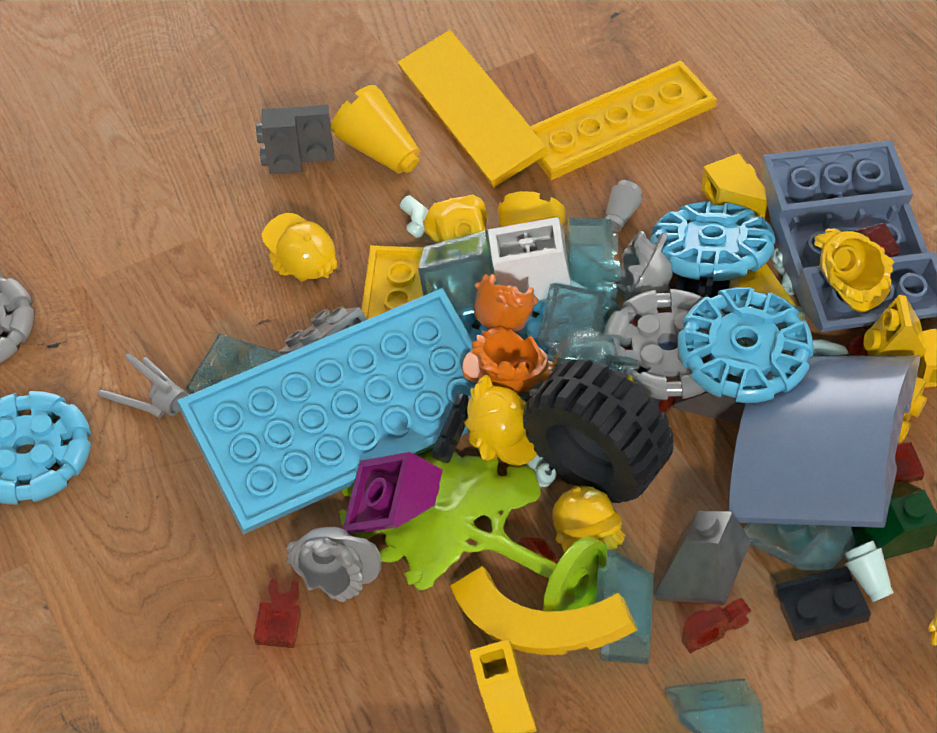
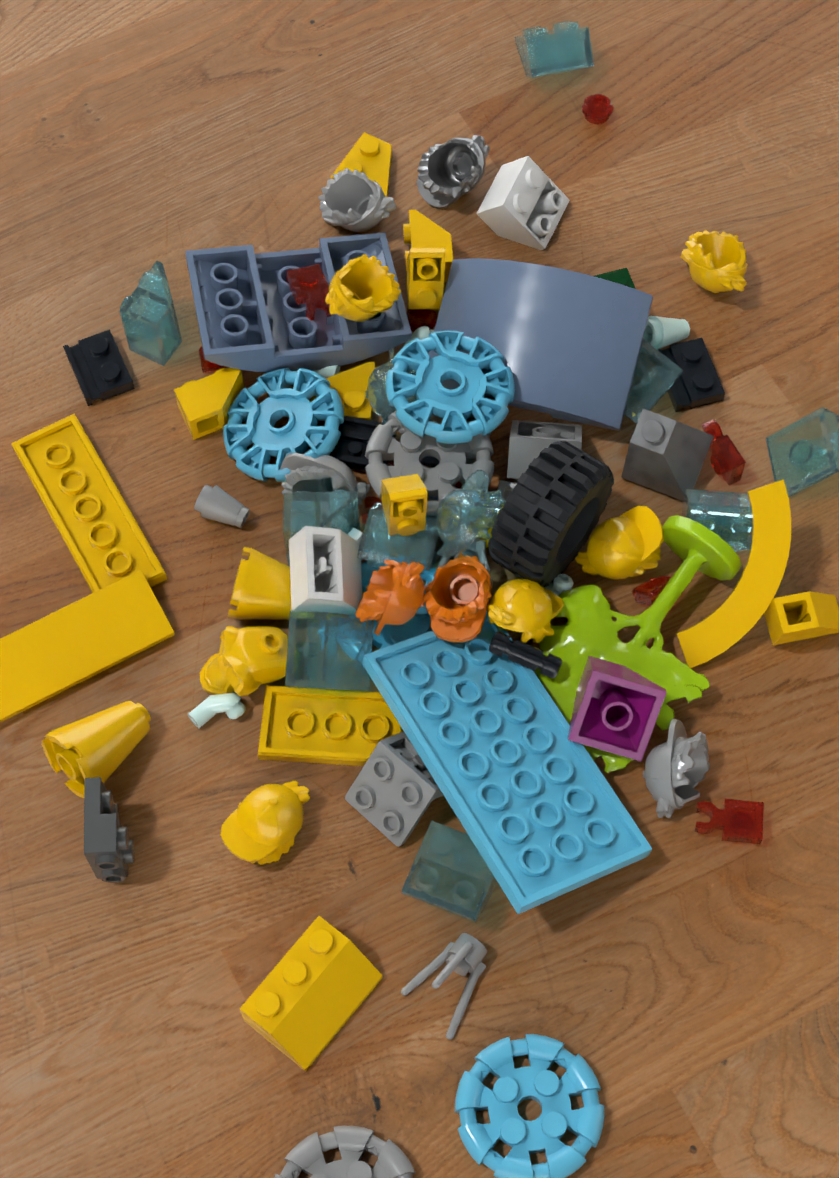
camera: 90 degrees left, 10 degrees up
none -> black plate [63,329,135,406]
none -> clear light blue slope [119,261,182,366]
none -> yellow slope [240,916,383,1072]
none -> yellow slope [381,474,428,536]
none -> light grey slope [507,420,582,483]

